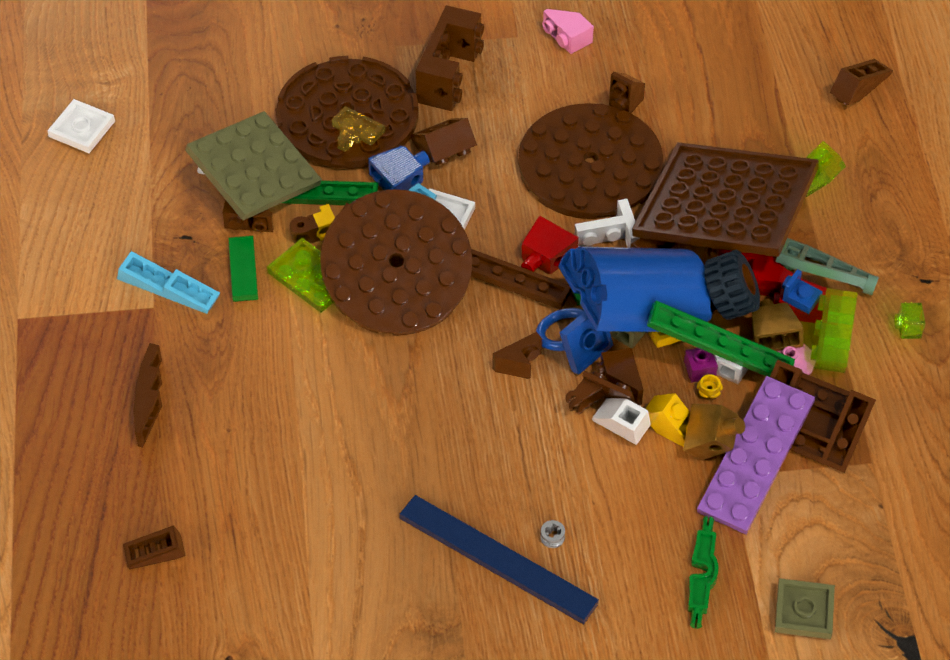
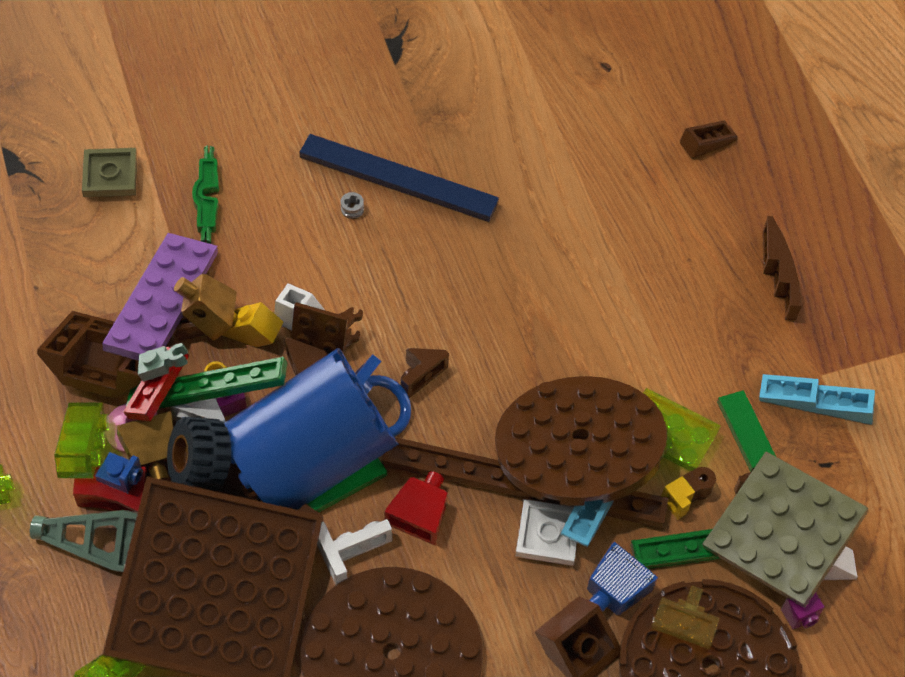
camera: 165 degrees right, 5 degrees up
none -> red plate [123,347,190,421]
none -> sand green plate [138,343,188,382]

